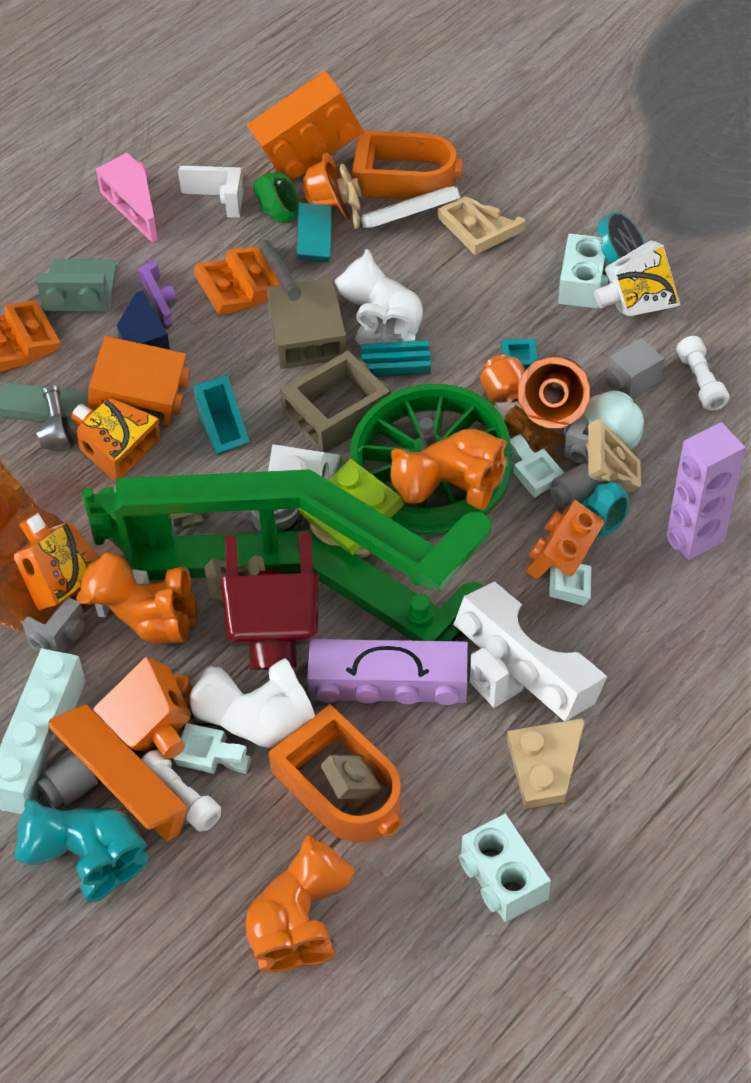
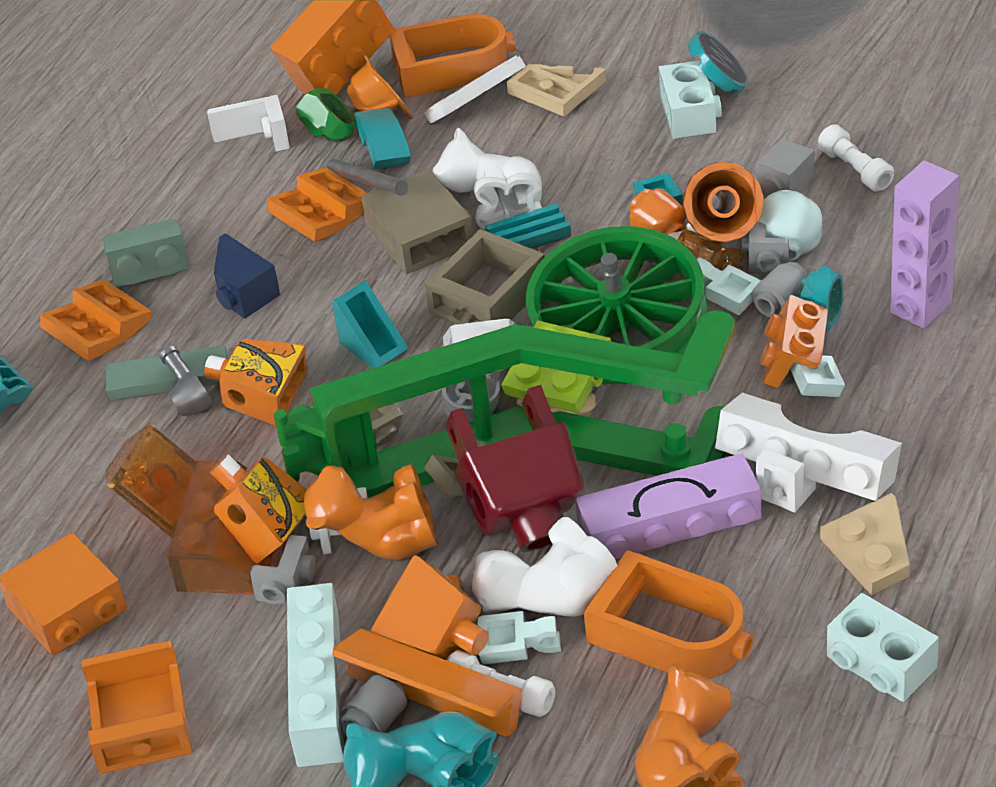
camera: 15 degrees left, 10 degrees down
orange panel [87,336,191,426] -> none
bright pink slope [96,153,158,243] -> none
medium lavender piece [137,259,176,327] -> none
dark tan bracket [320,755,382,812] -> none
tan plate [338,164,362,229] -> none
orange animal [390,429,507,511] -> none
tan wing [586,419,641,493] -> none
torso [594,240,680,316] -> none

